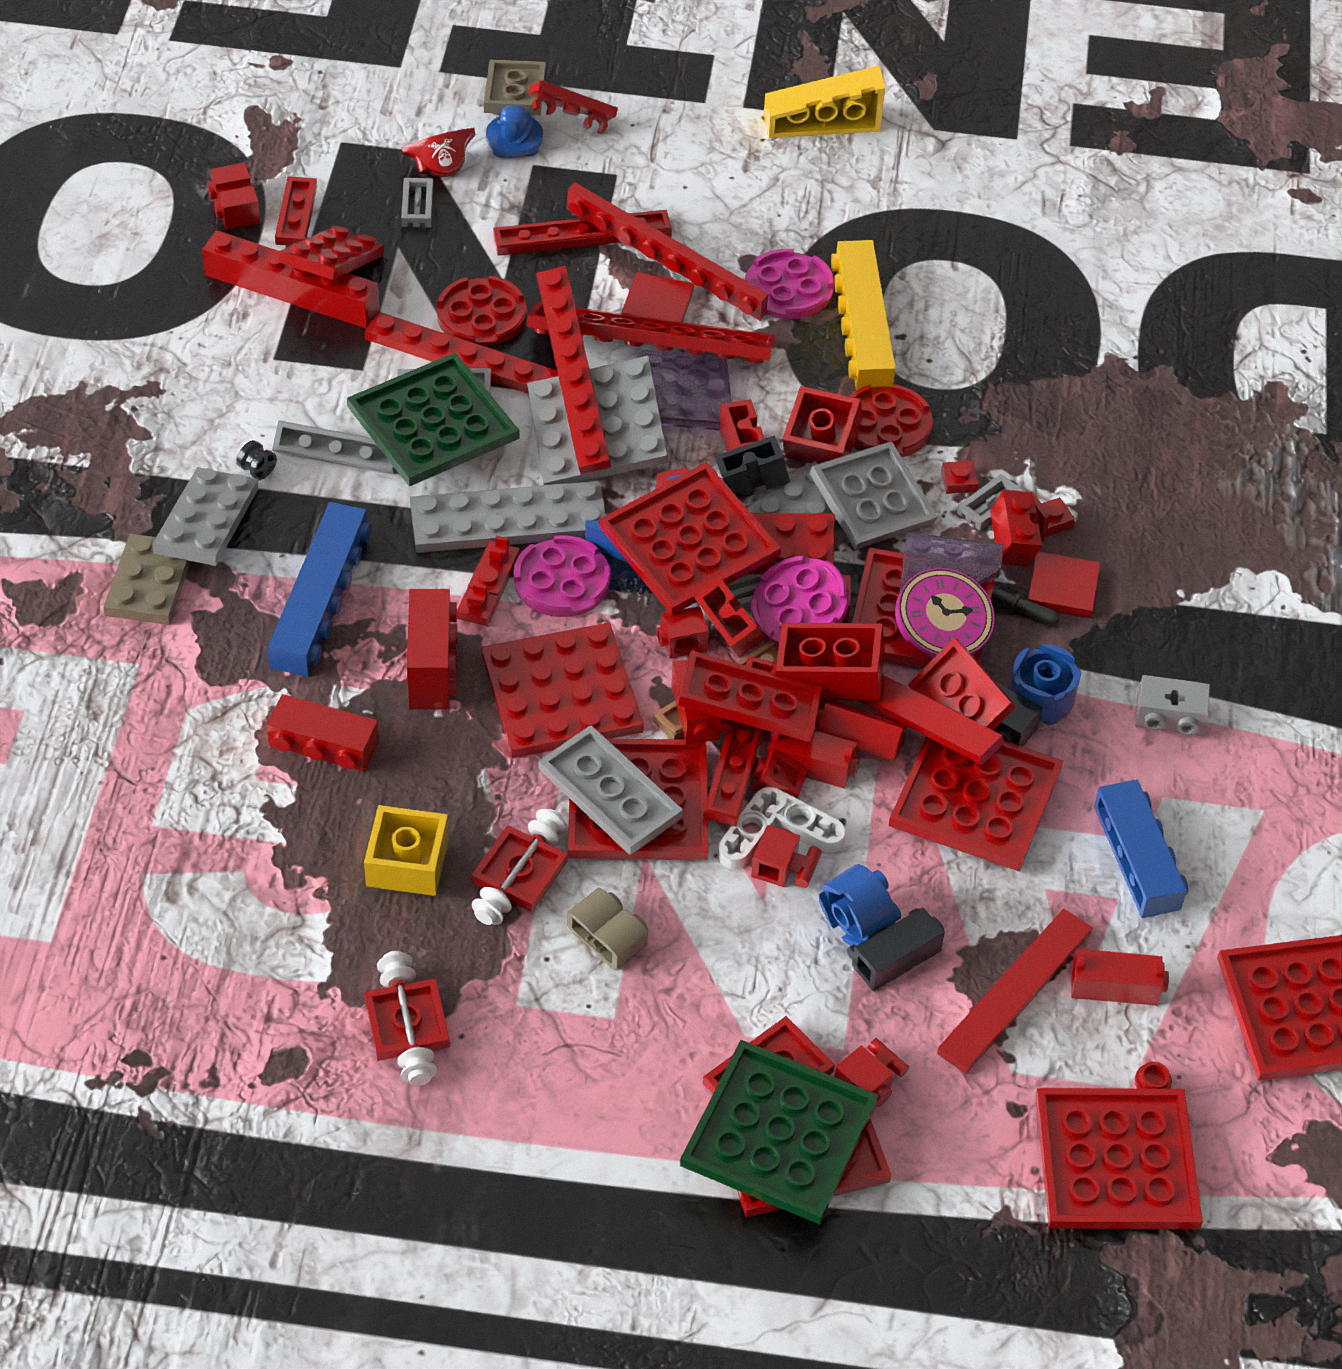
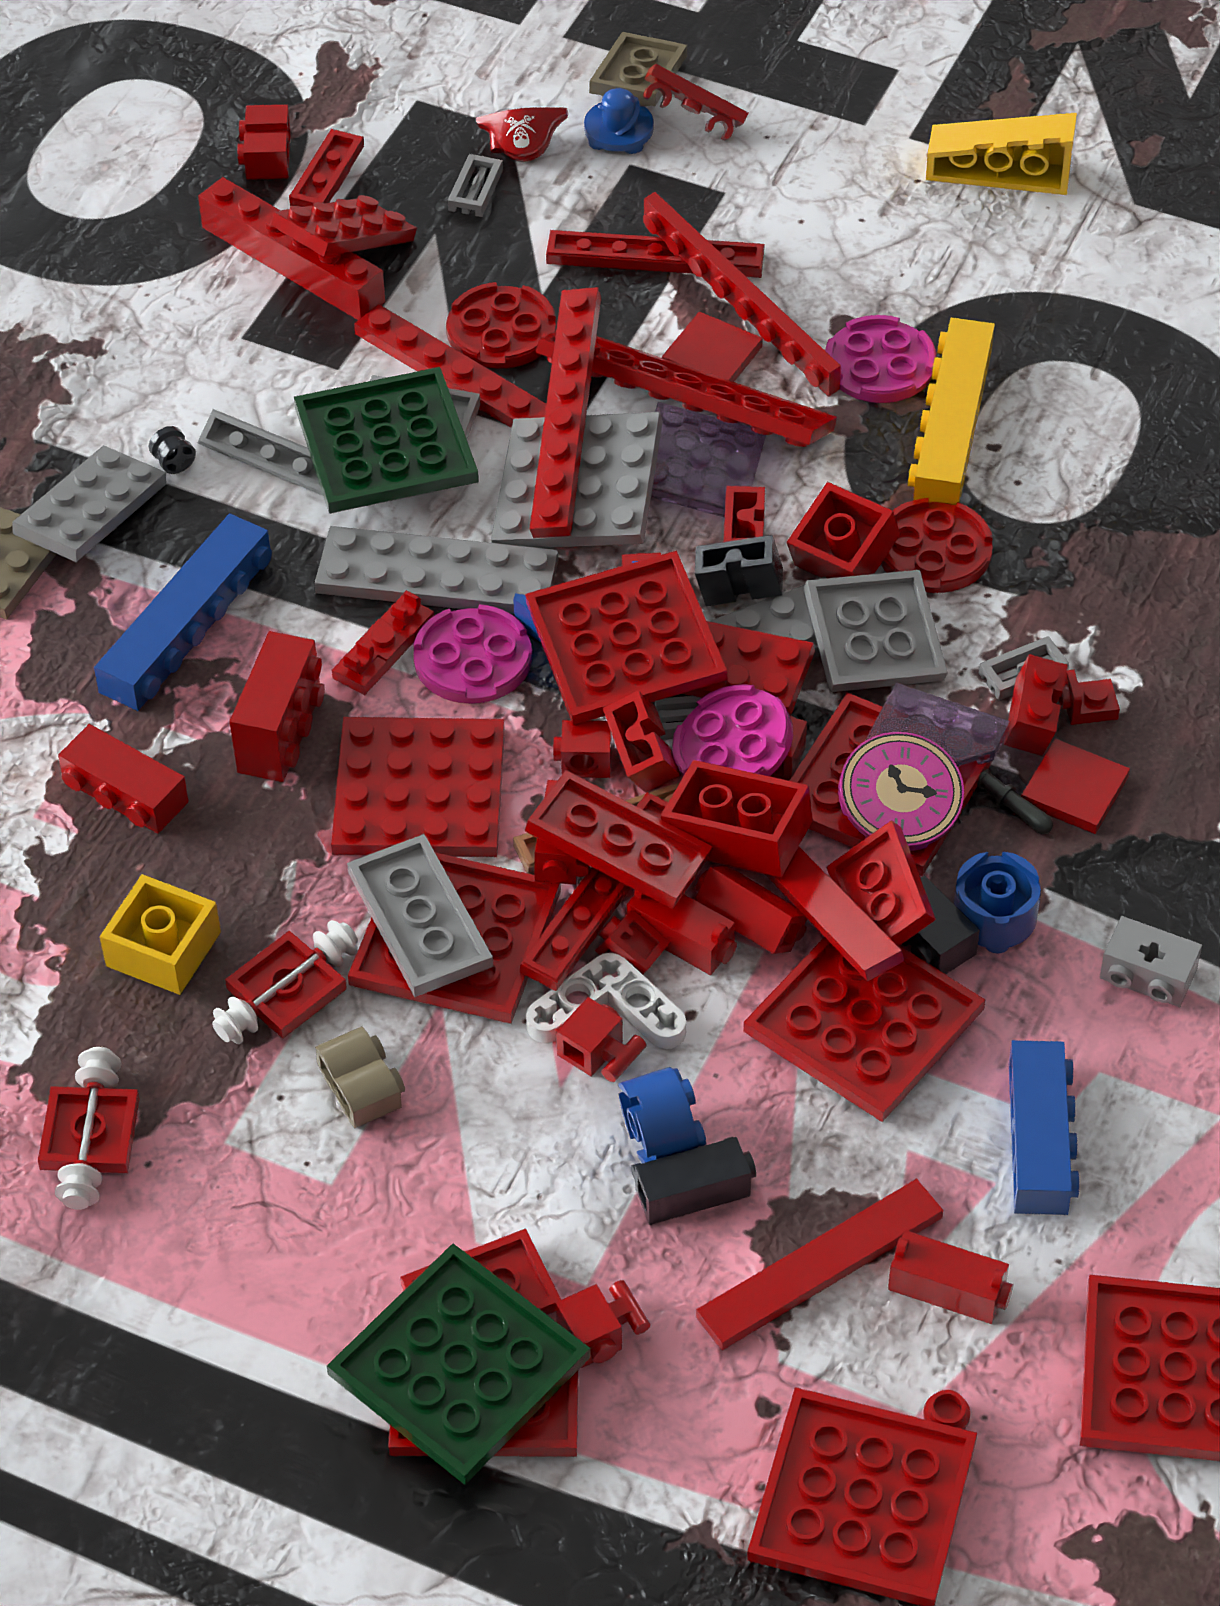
camera: 20 degrees right, 0 degrees up
red plate [941,461,979,494] -> none

